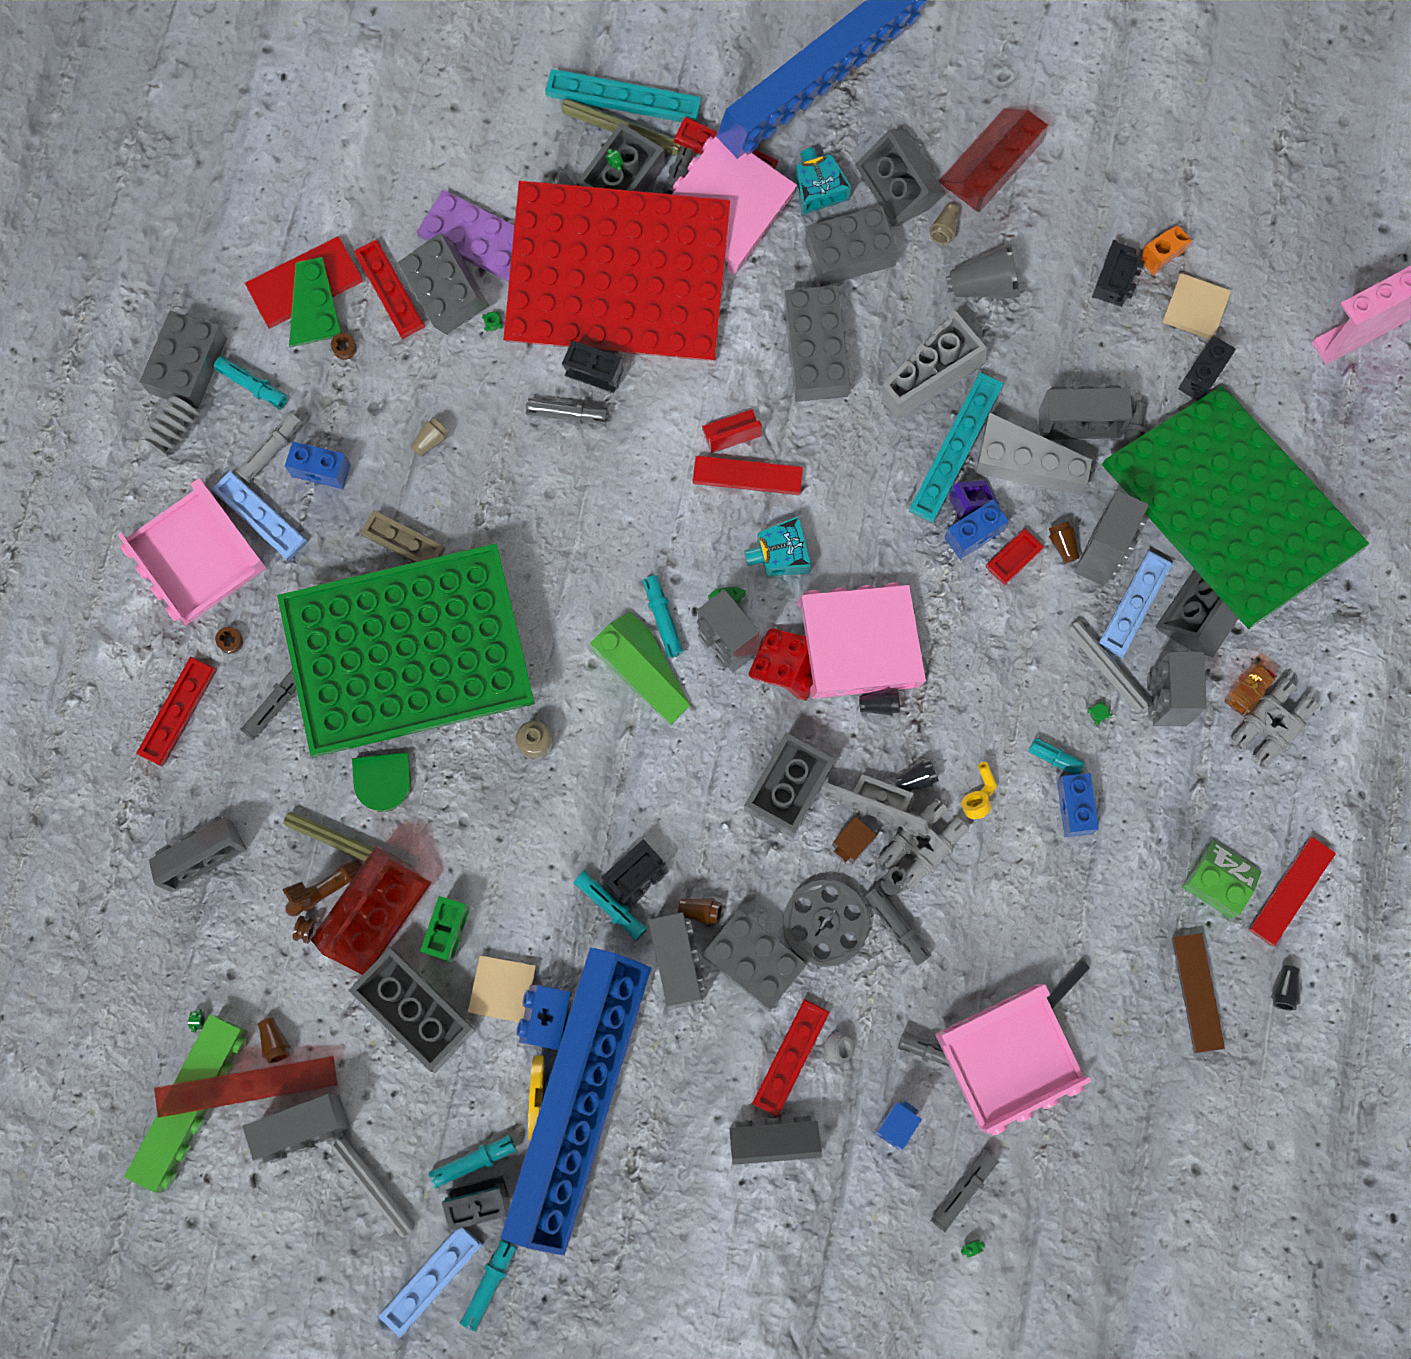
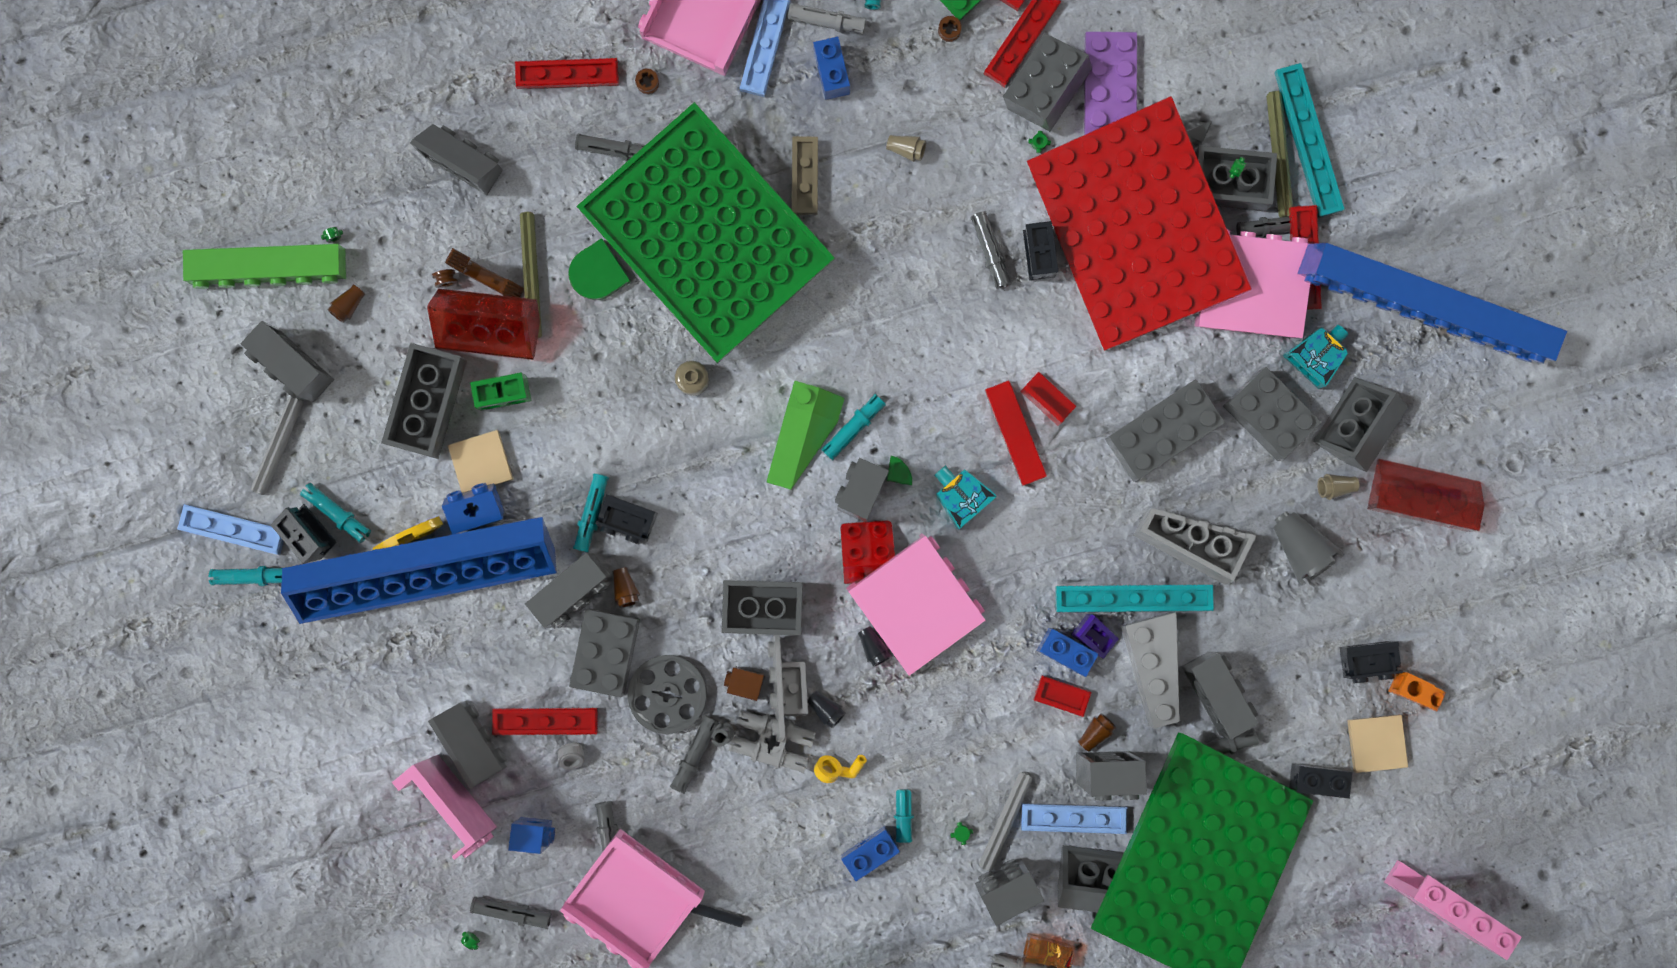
camera: 60 degrees right, 10 degrees up
clear red tile [154,1055,338,1118] -> none
none -> bright pink panel [392,755,497,860]

